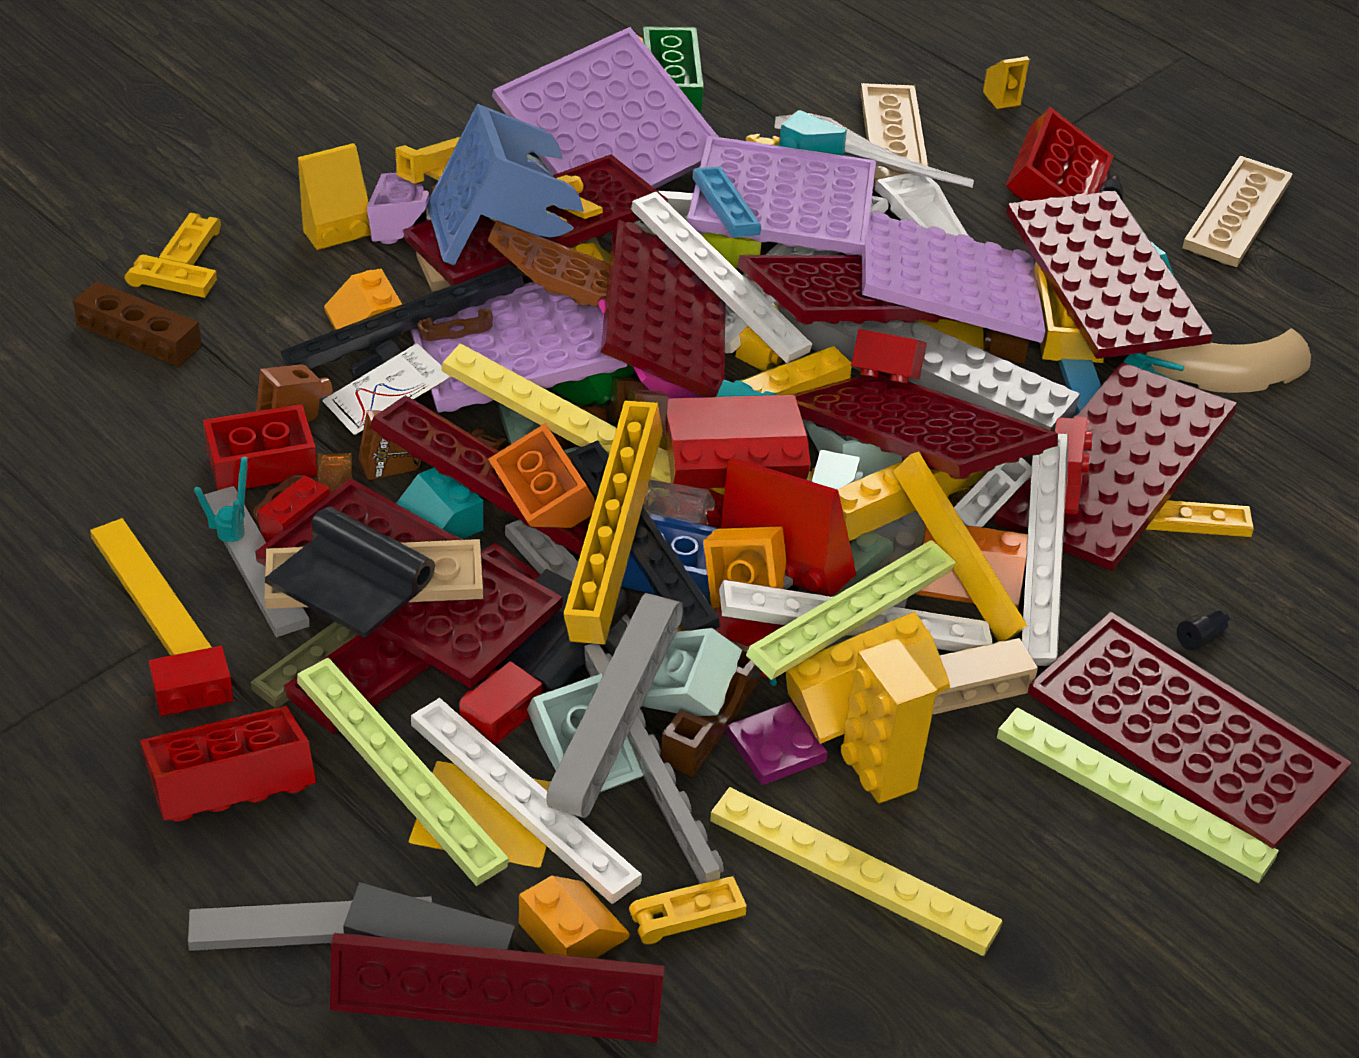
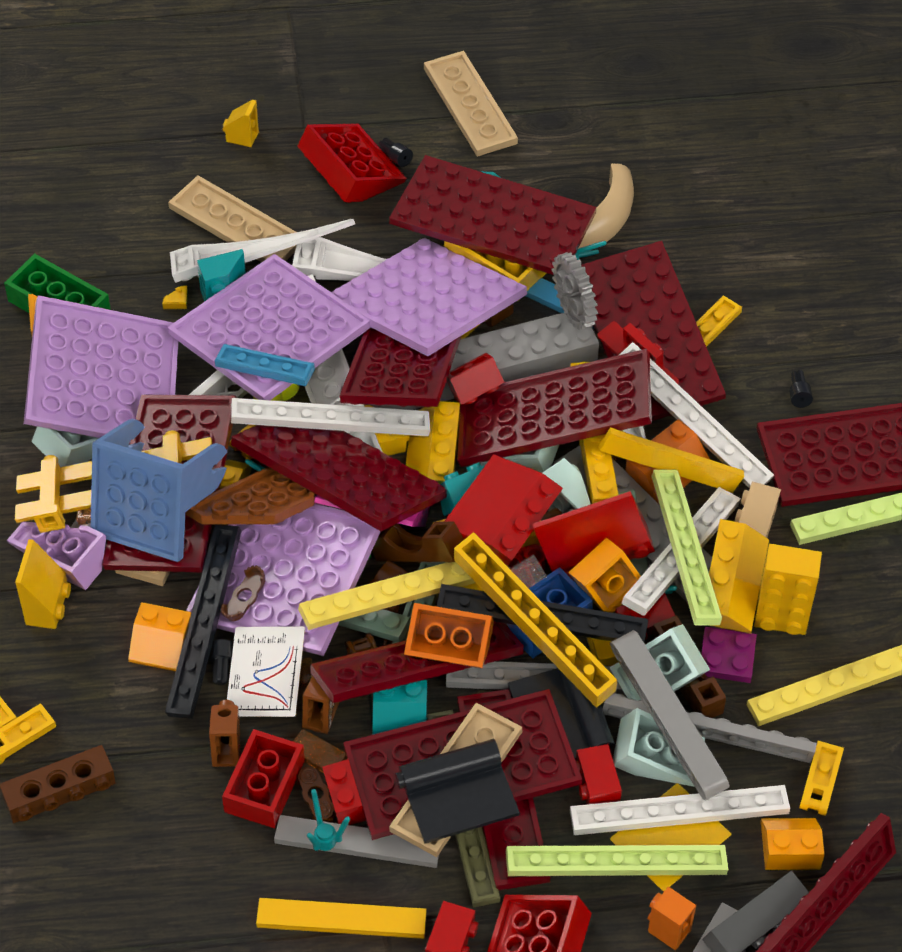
camera: 50 degrees left, 10 degrees up
none -> light grey gear [552,252,598,330]
none -> orange brick [647,886,696,951]

